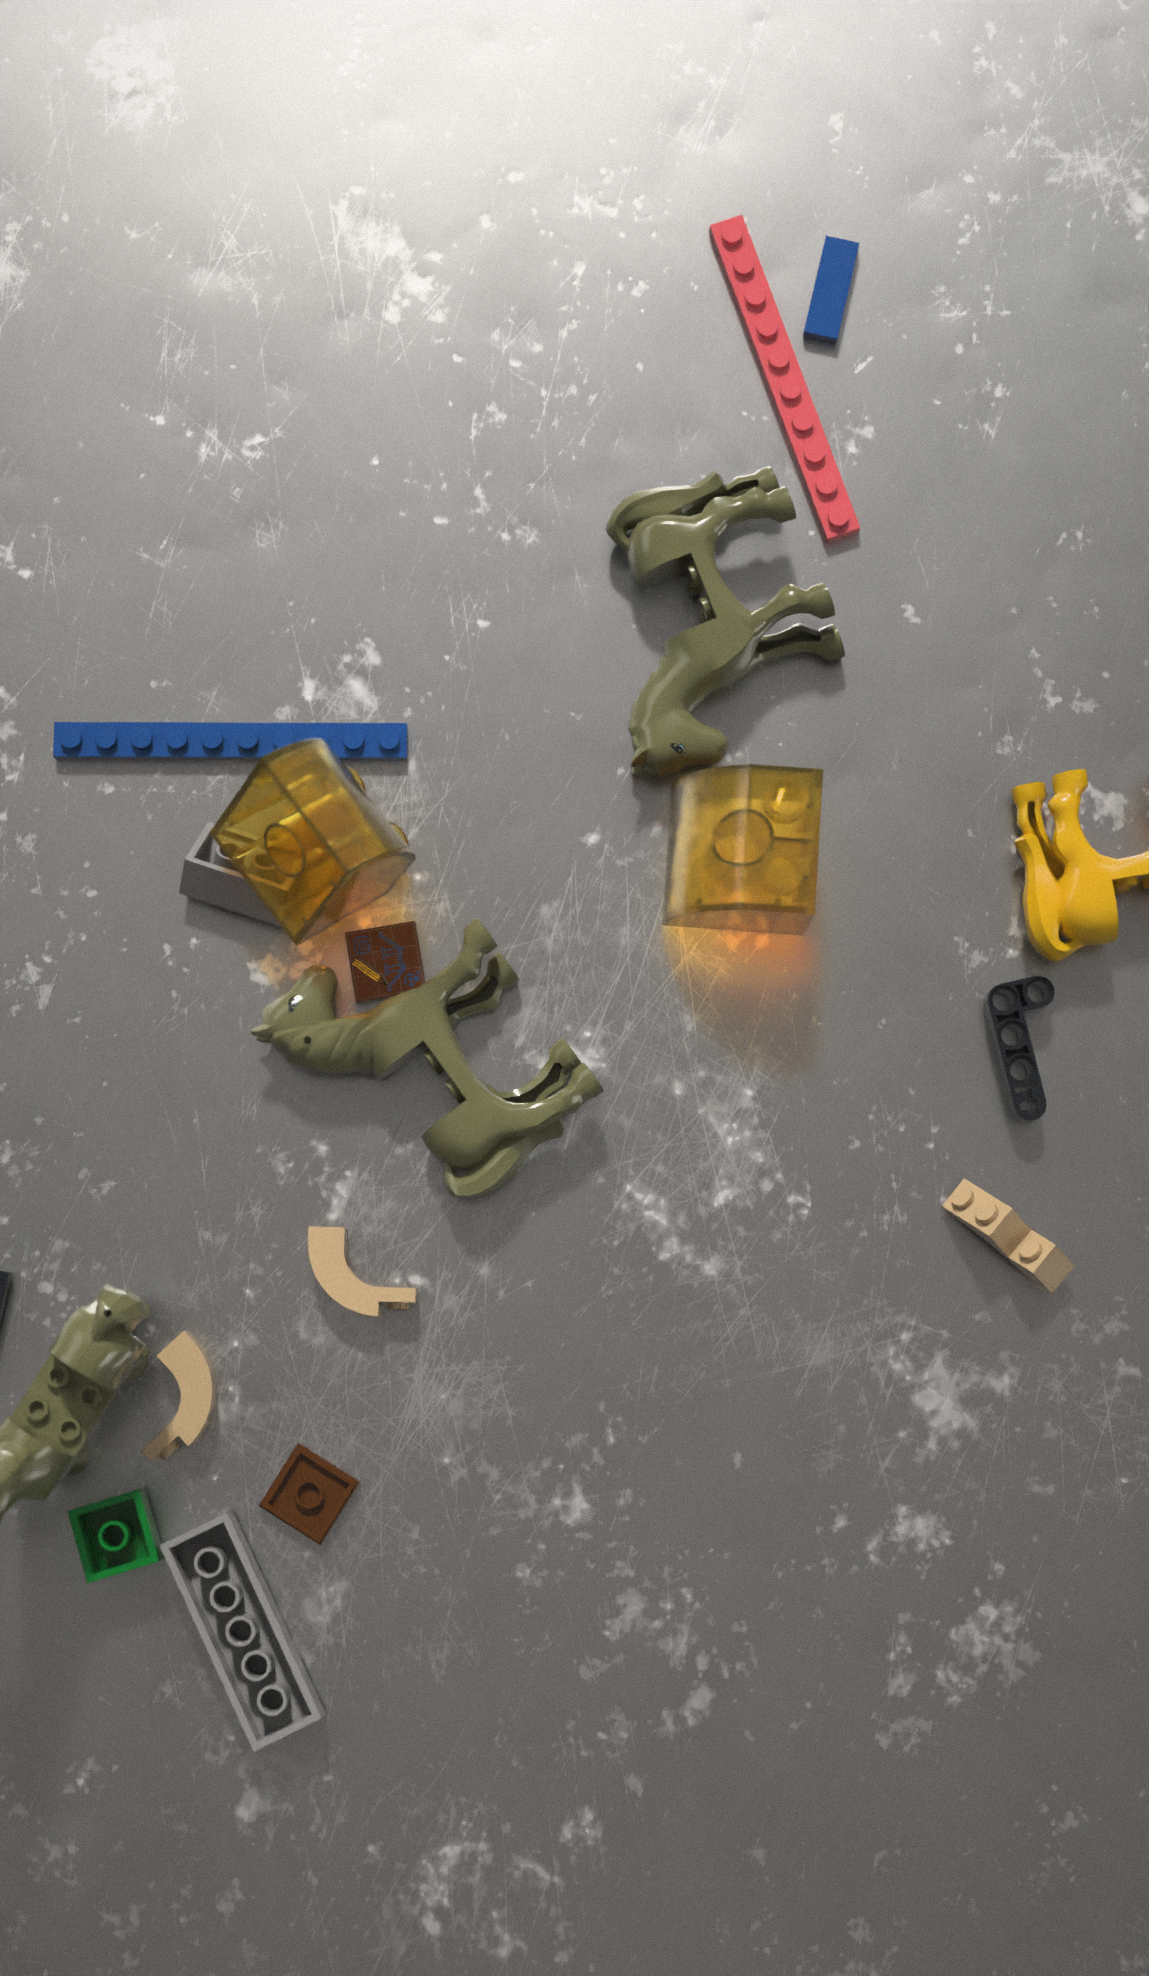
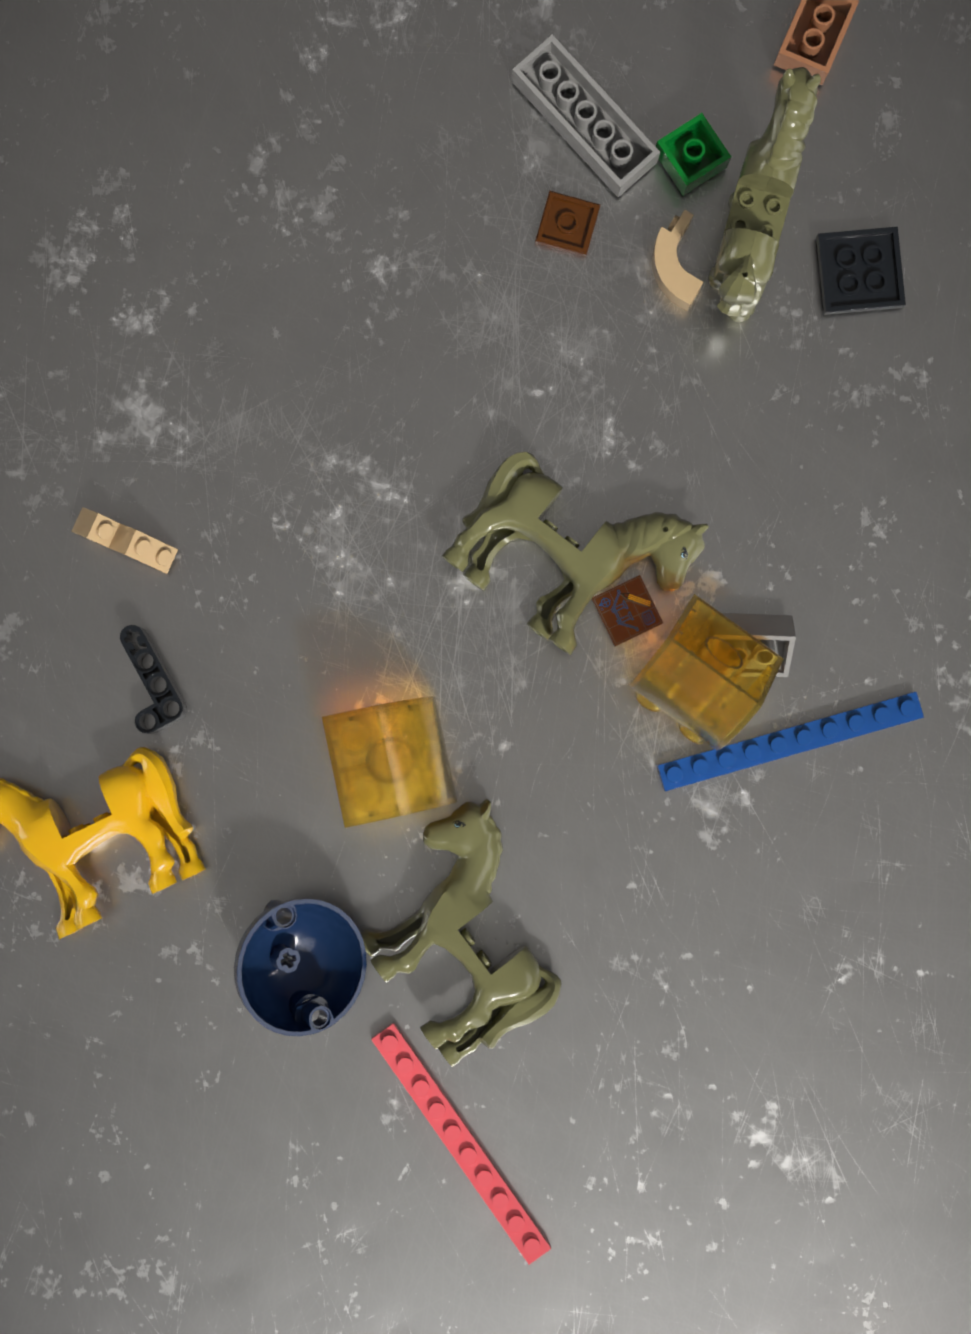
camera: 165 degrees right, 5 degrees up
tan arch [308,1226,418,1317] -> none
blue tile [803,235,859,343] -> none
none -> dark blue piece [234,898,367,1037]

